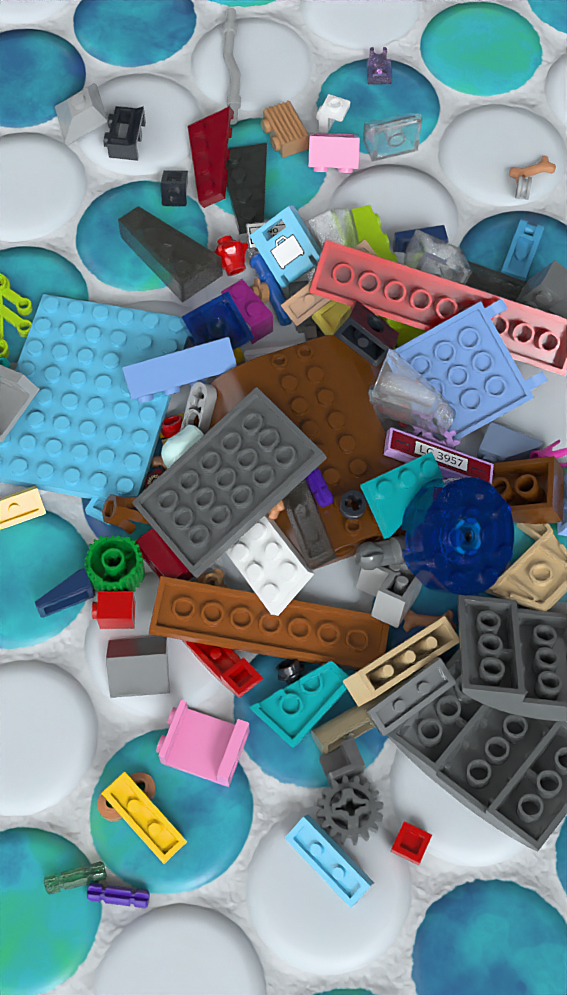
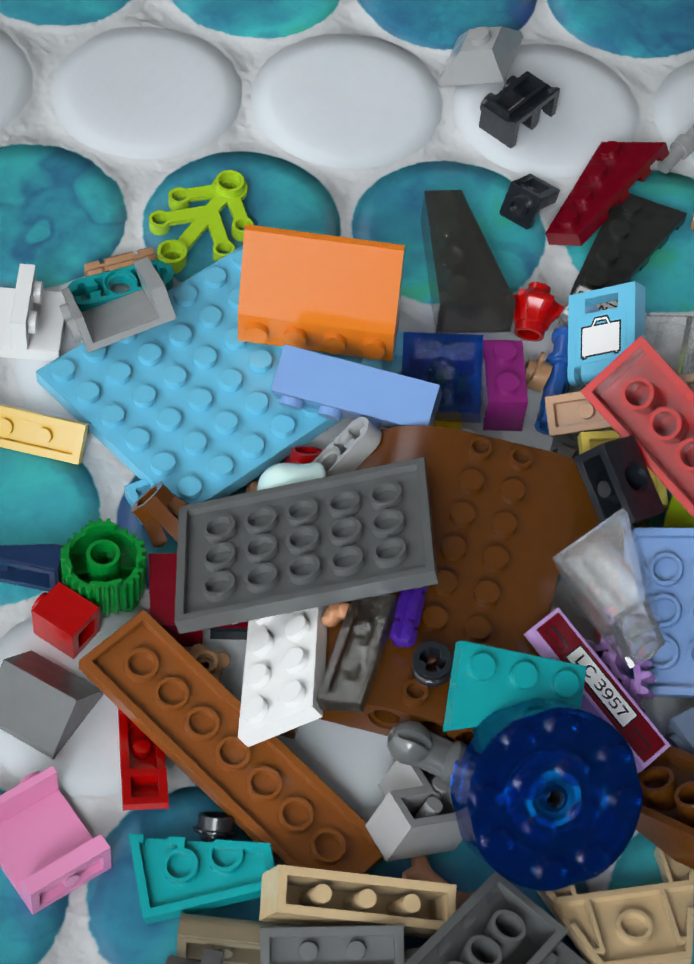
camera: 30 degrees right, 10 degrees down
none -> orange slope [238,224,405,361]

